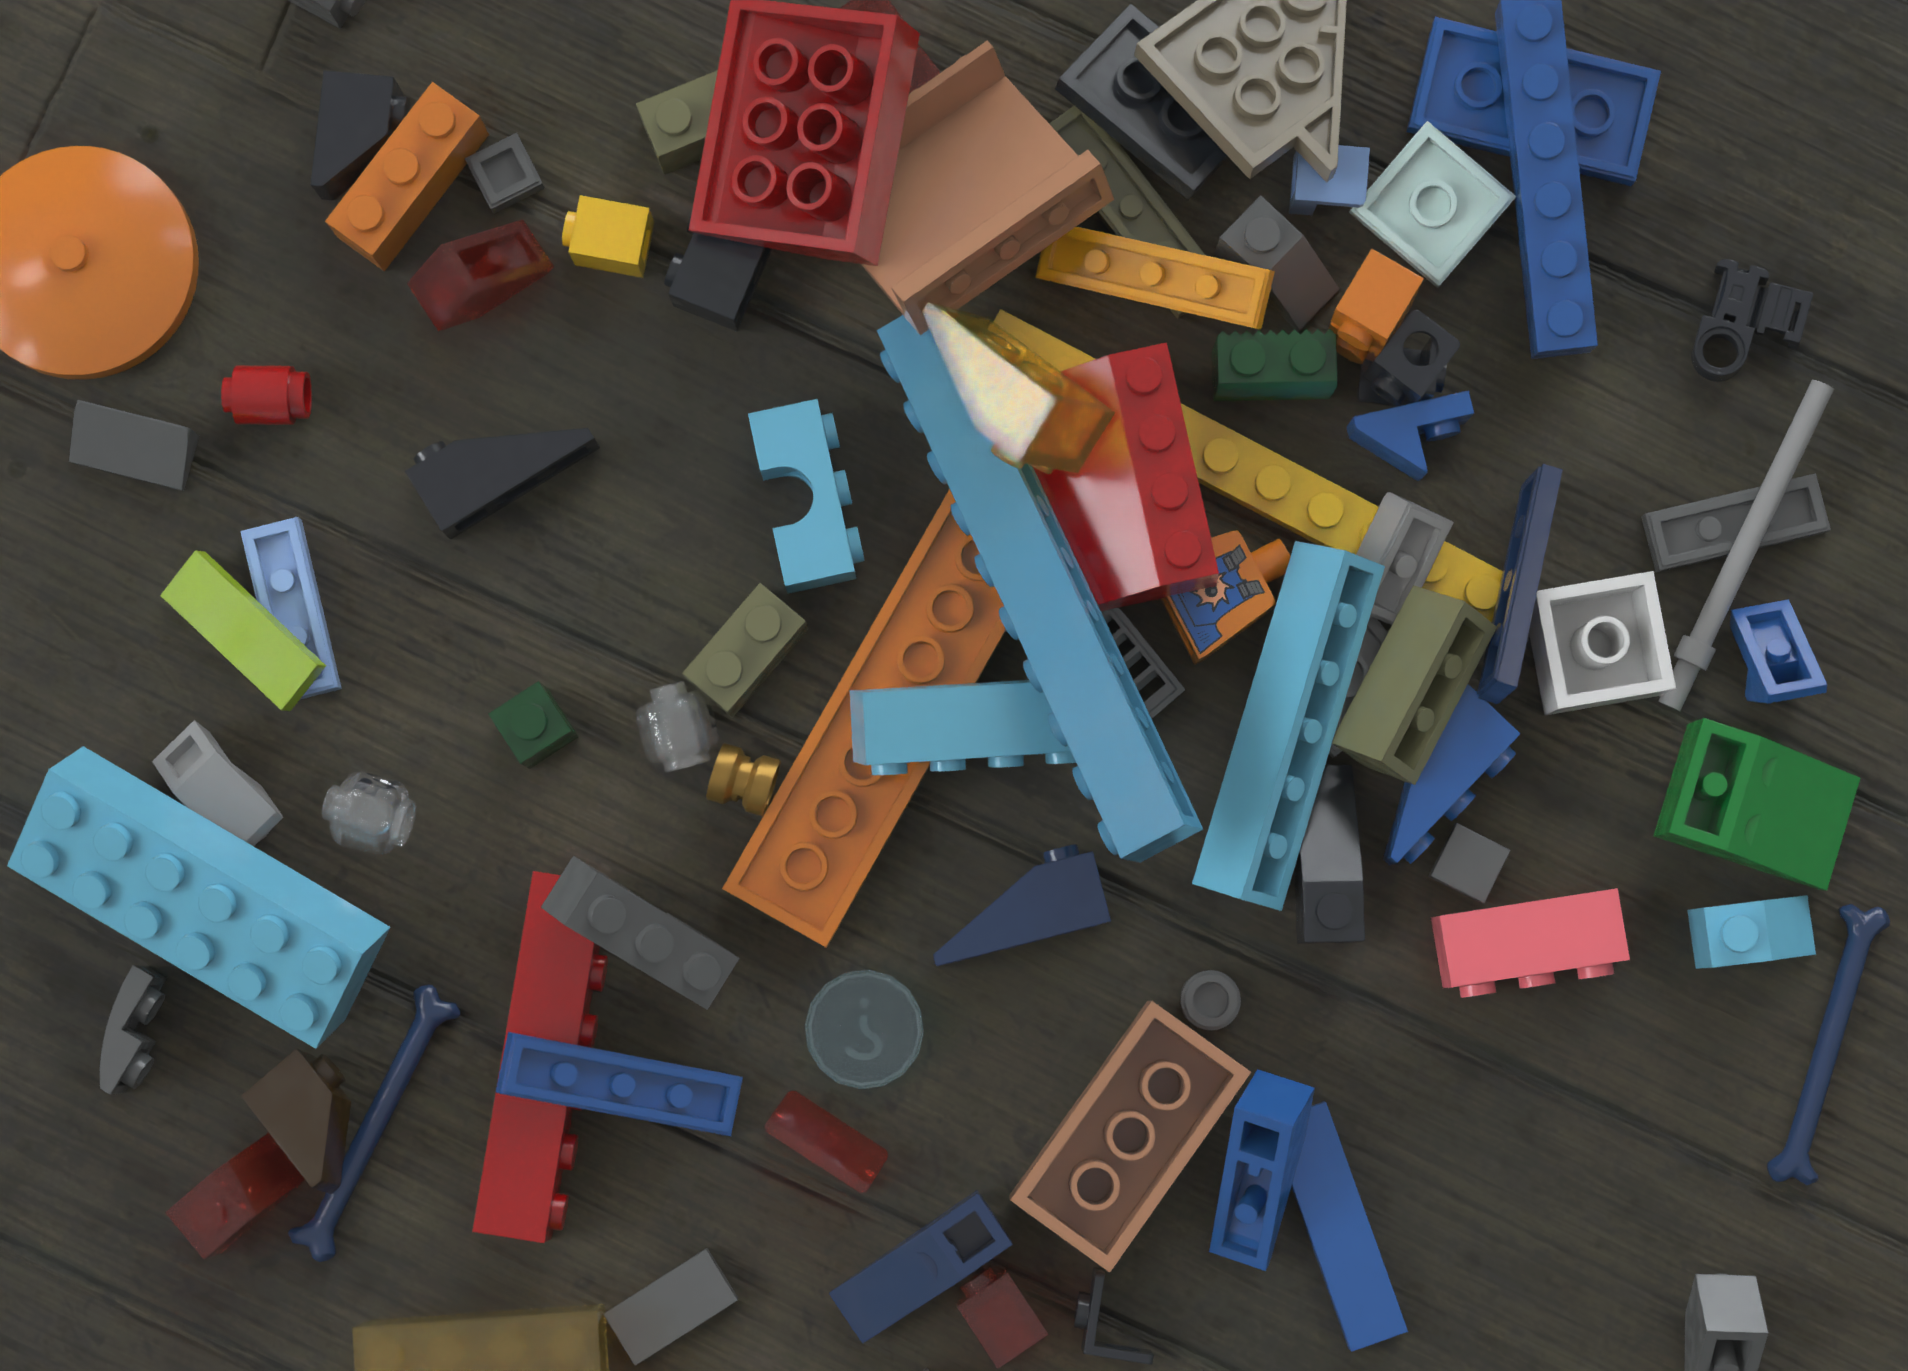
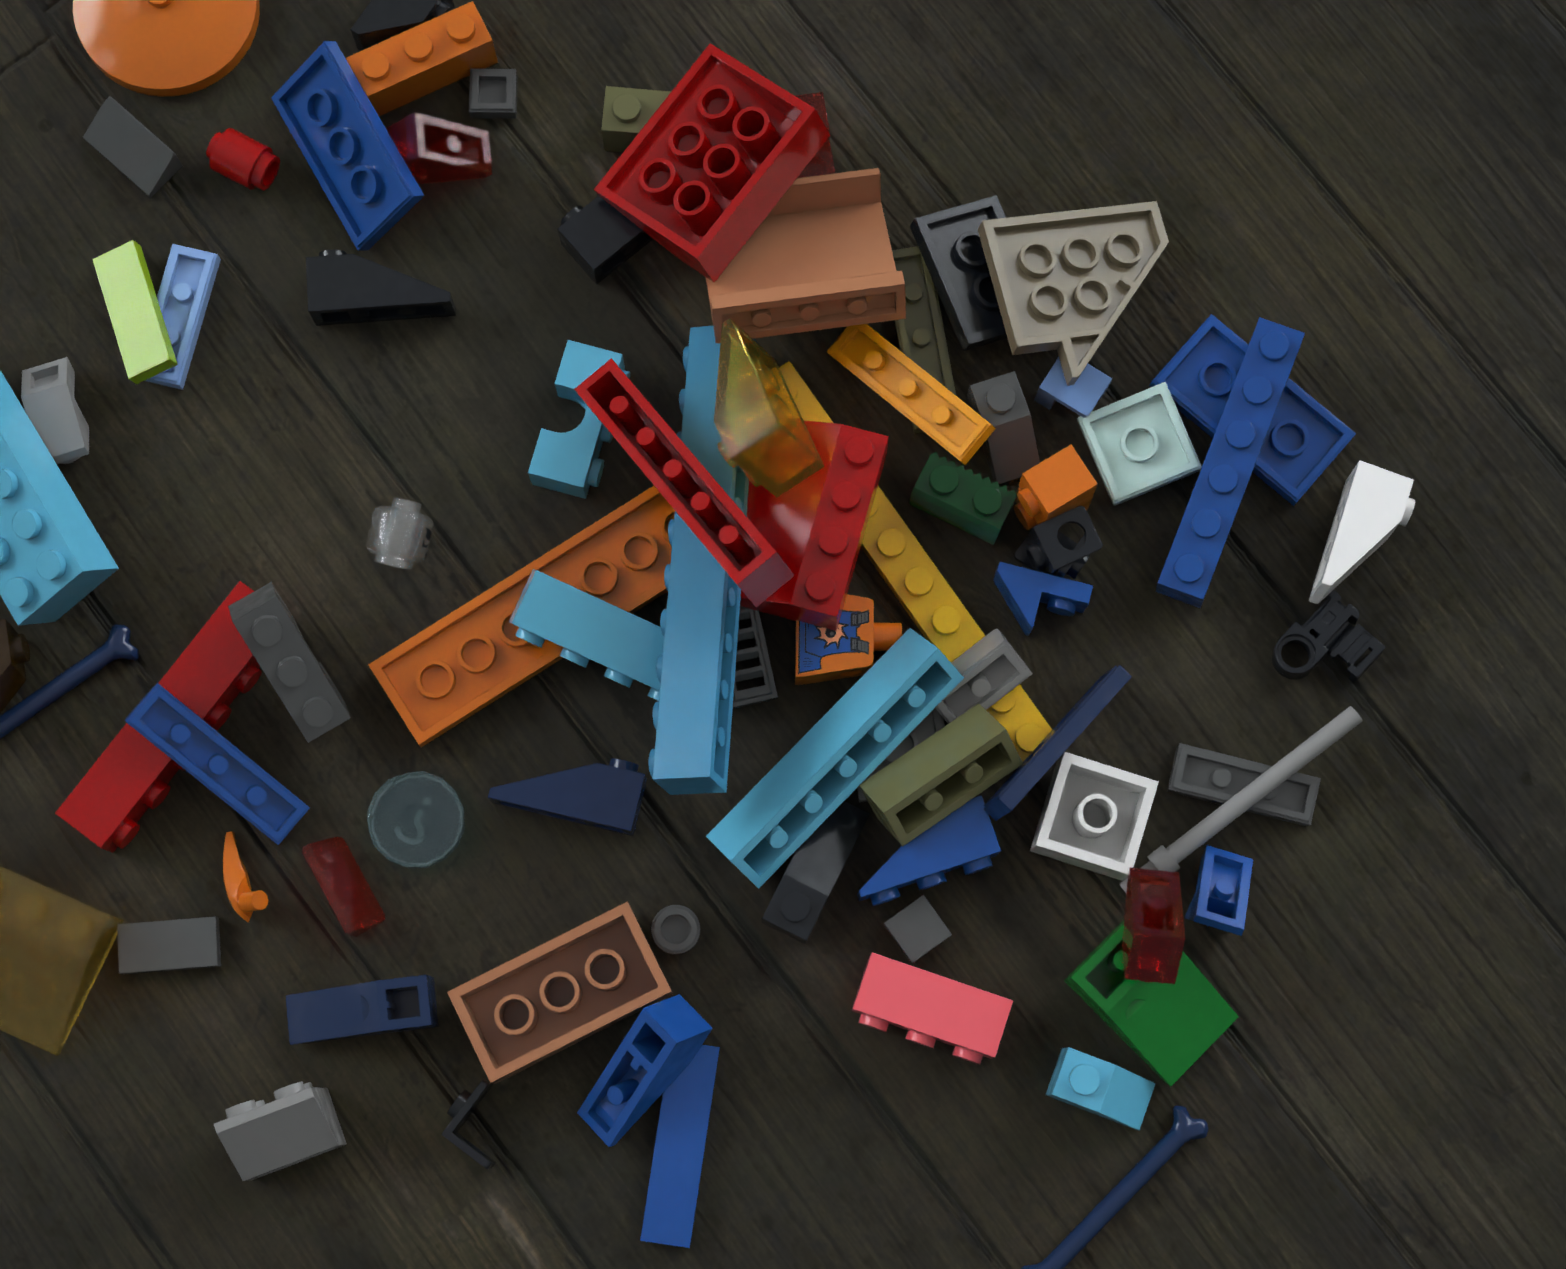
camera: 25 degrees right, 5 degrees down
clear head [322,771,417,856] -> none
dark green brick [488,681,579,769] -> none
yellow brick [562,195,655,278] -> none
olive brick [682,583,809,718] -> none
pearl gold wheel [706,743,781,817] -> none
clear red brick [957,1267,1048,1369] -> none
none -> orange bar [223,831,268,922]
none -> blue tile [271,41,425,251]
none -> red brick [574,358,795,607]
none -> clear red slope [1122,868,1185,984]
none -> white slope [1309,460,1415,604]

